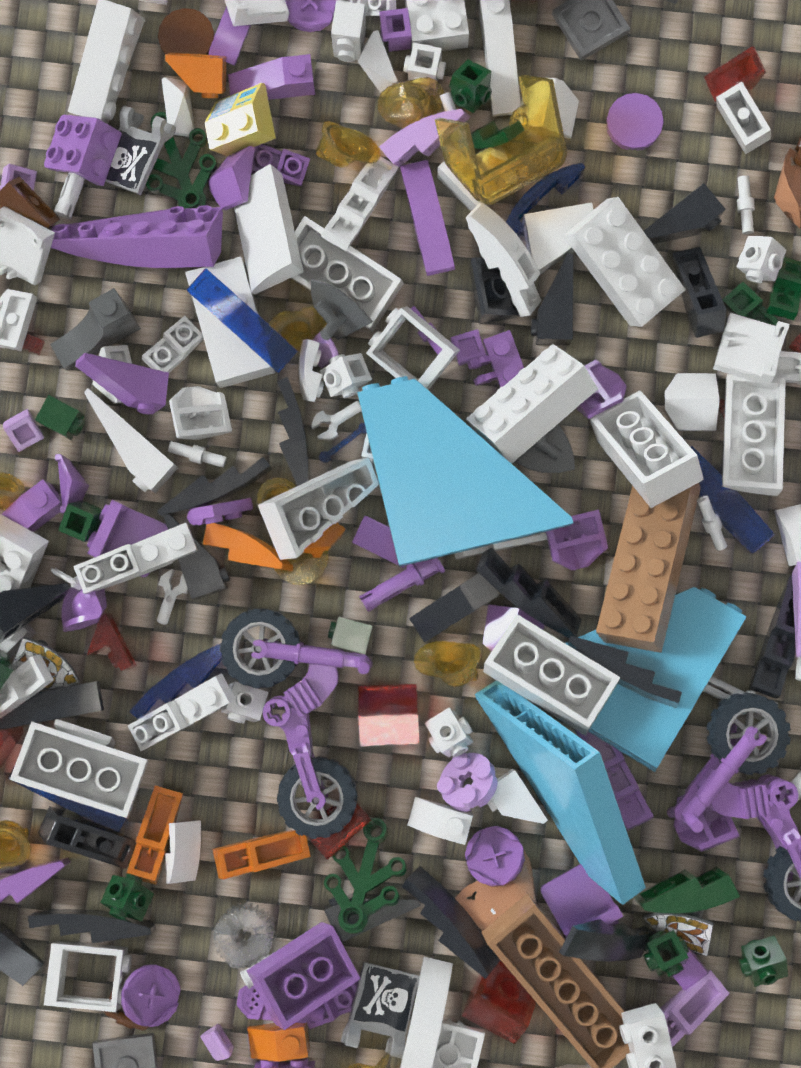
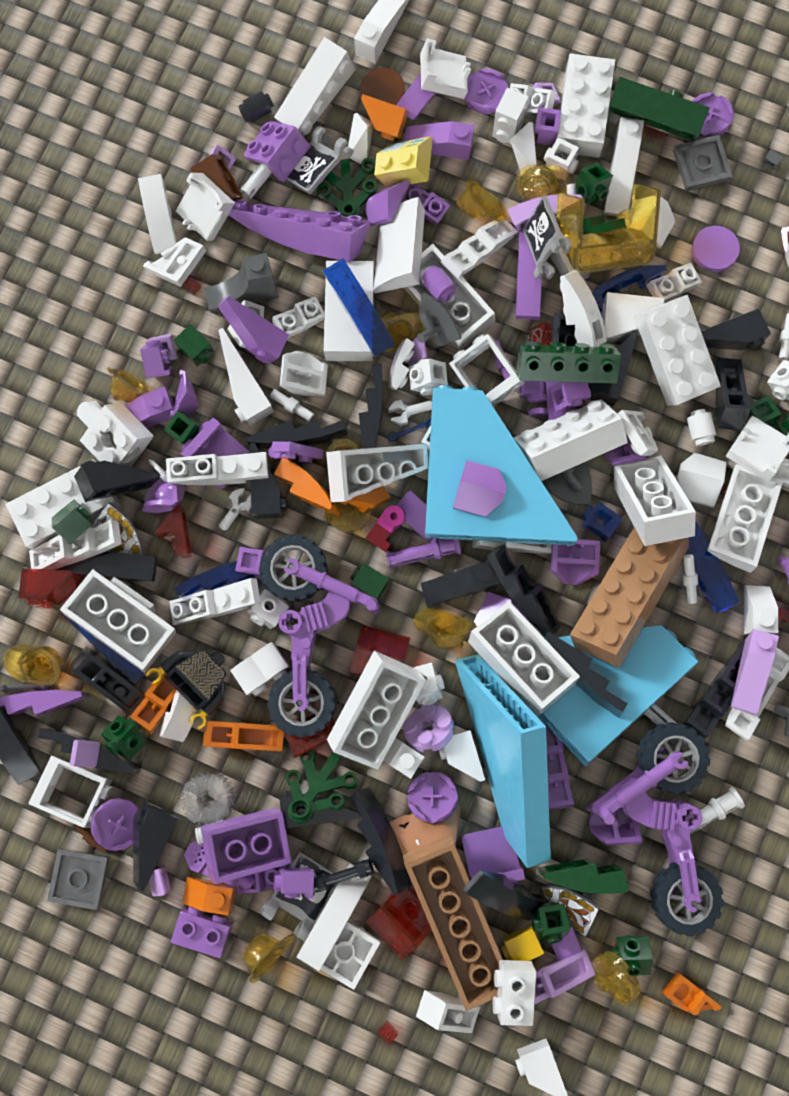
camera: 20 degrees right, 5 degrees down
none -> lavender slope [70,740,100,768]
none -> black slope [133,802,178,892]
none -> medium lavender brick [140,340,173,378]
none -> black torso [146,649,227,729]
none -> white brick [230,642,290,697]
none -> medium lavender tile [235,547,265,576]
none -> black brick [238,91,274,123]
none -> medium lavender brick [274,867,314,899]
none -> black bar [313,859,374,893]
none -> white brick [327,651,426,770]
none -> leg [365,505,406,553]
none -> medium lavender brick [421,266,456,302]
none -> medium lavender slope [453,460,507,518]
none -> yellow brick [501,924,544,961]
none -> dark green brick [516,341,621,383]
none -> flag [523,196,572,279]
none -> clear red tile [529,322,552,345]
none -> medium lavender brick [550,382,591,412]
none -> clear blue brick [582,502,623,542]
none -> clear yellow plate [592,951,641,1007]
none -> white wing [618,410,658,456]
none -> white slope [646,263,702,303]
none -> white brick [687,409,716,446]

